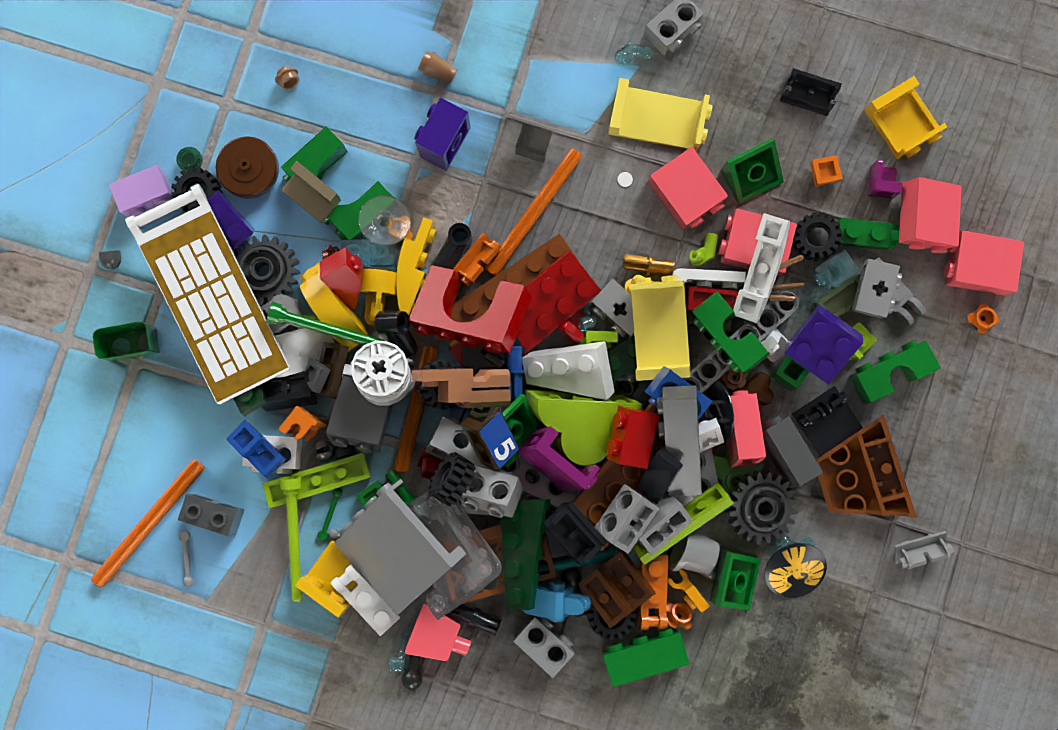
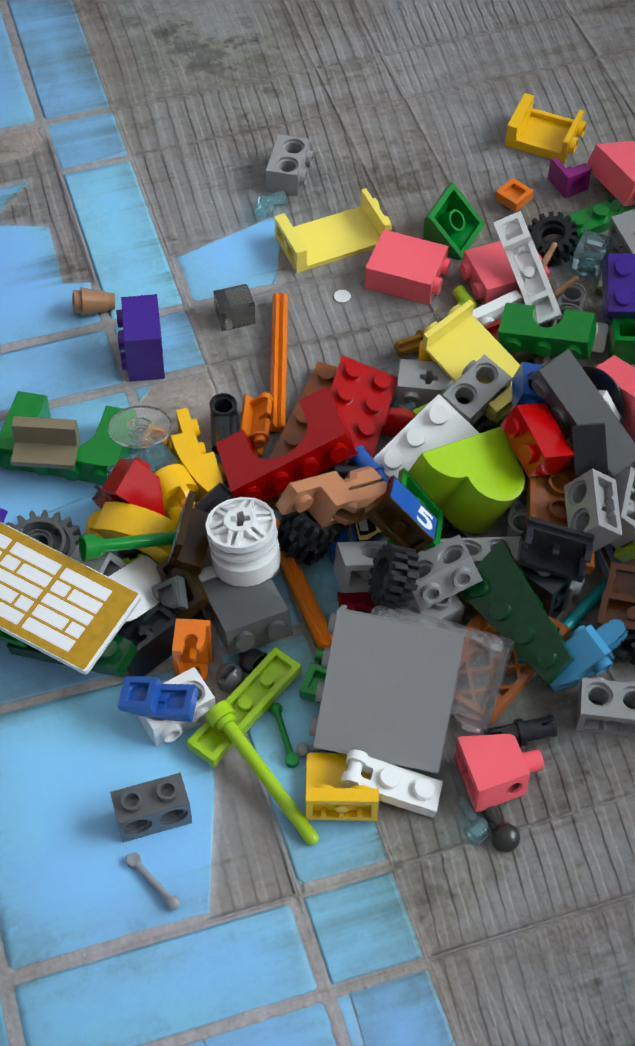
camera: 35 degrees left, 30 degrees down
orange axle [91,460,205,587] -> none
magenta panel [517,426,600,492] -> none
black hinge [779,68,842,116] -> none
none -> dark brown panel [168,491,209,575]
none -> light grey brick [441,354,512,426]

